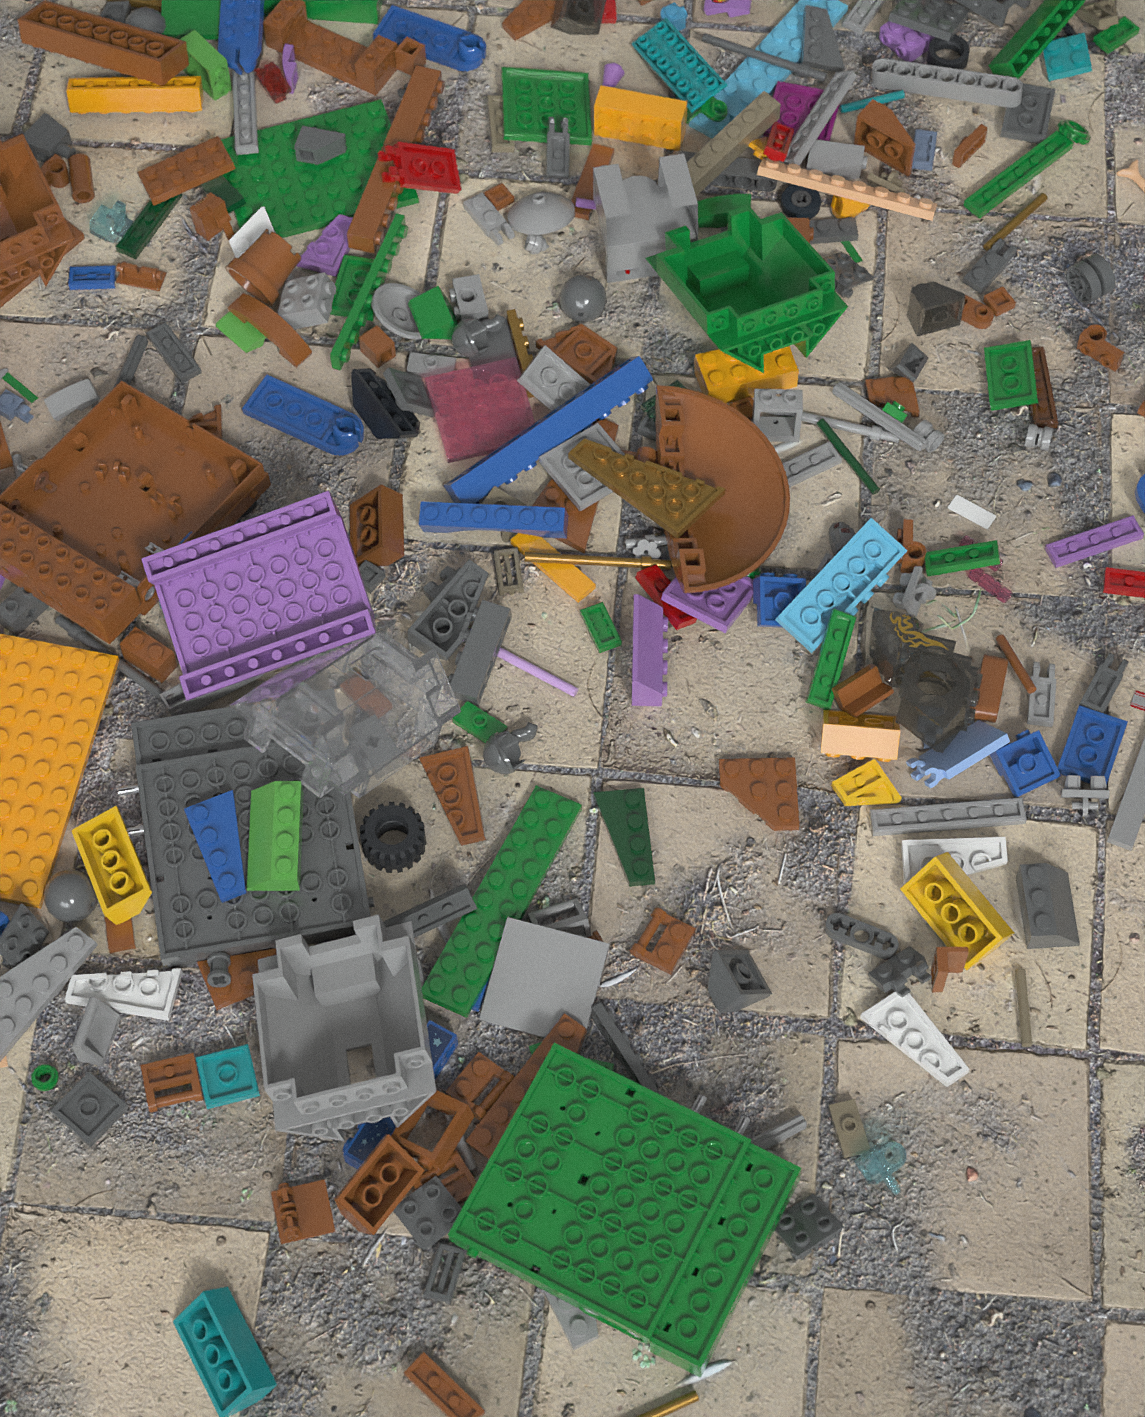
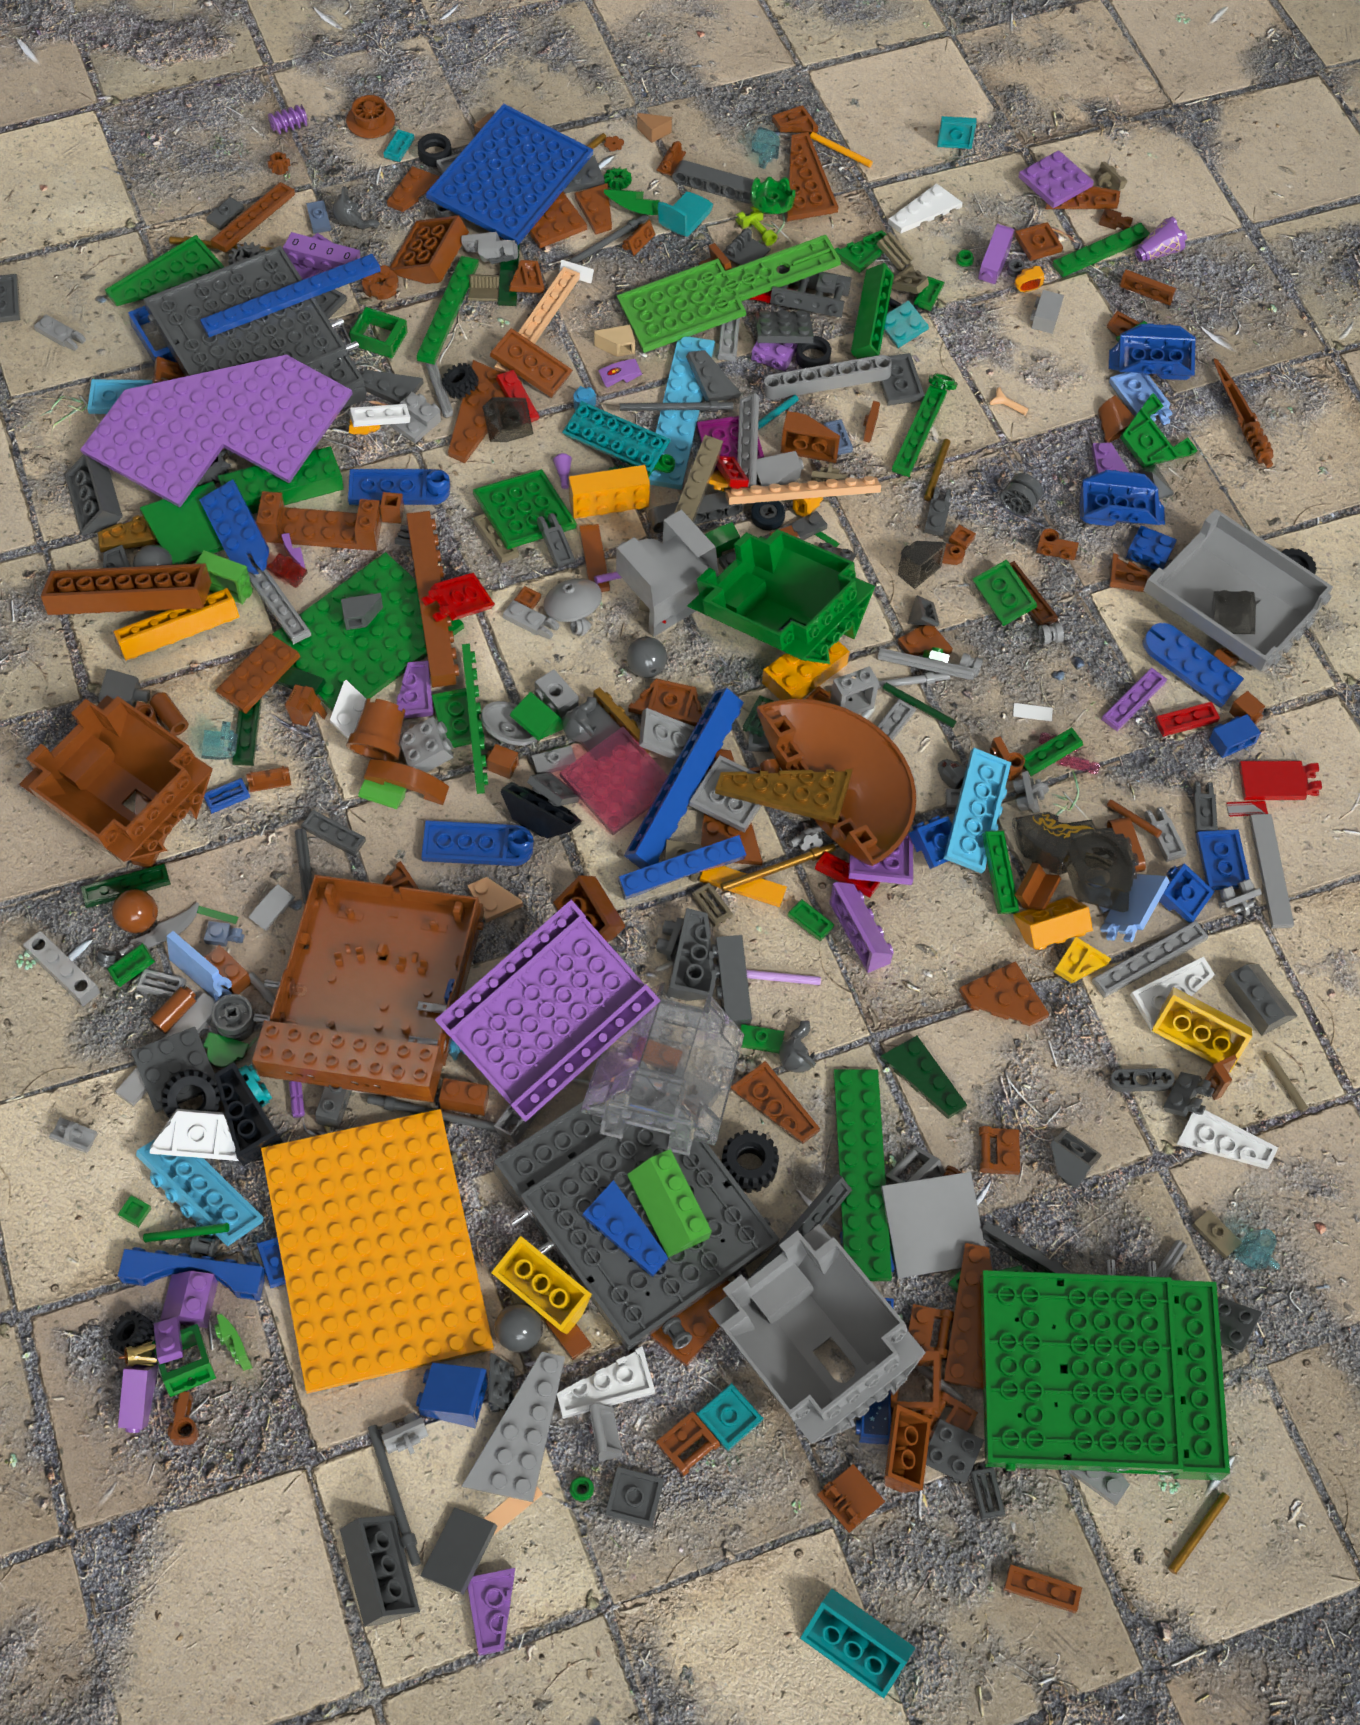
camera: 30 degrees left, 0 degrees up
none -> light nougat wing [467,877,523,923]

